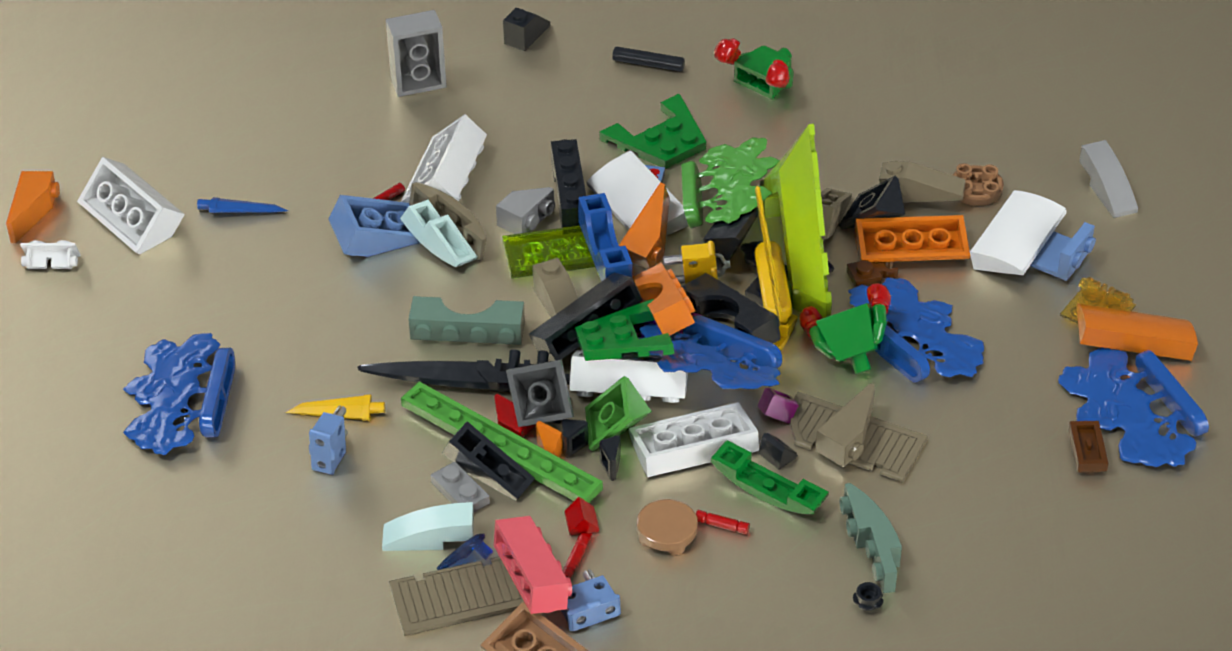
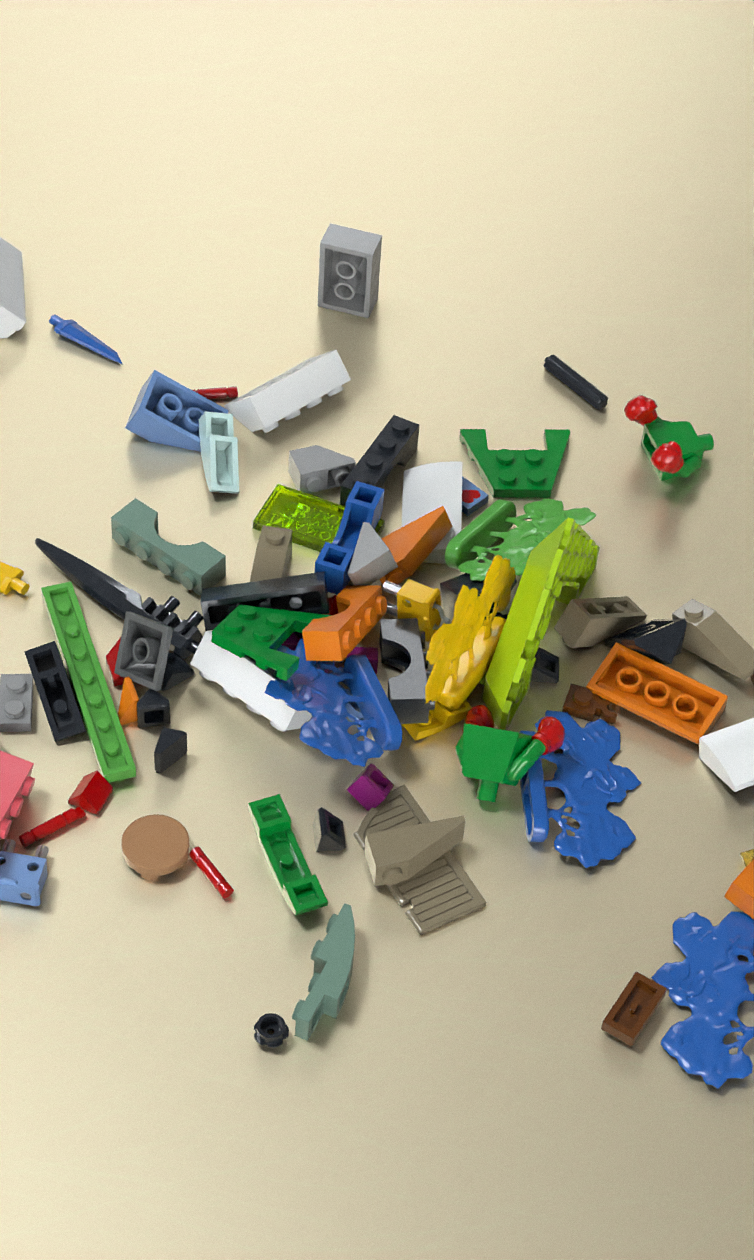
camera: 30 degrees right, 5 degrees up
dark tan slope [409,182,486,261] -> none
black slope [503,8,550,51] -> none
bright green slope [585,376,652,452] -> none
white slope [629,402,759,477] -> none
none -> light grey slope [348,522,398,585]

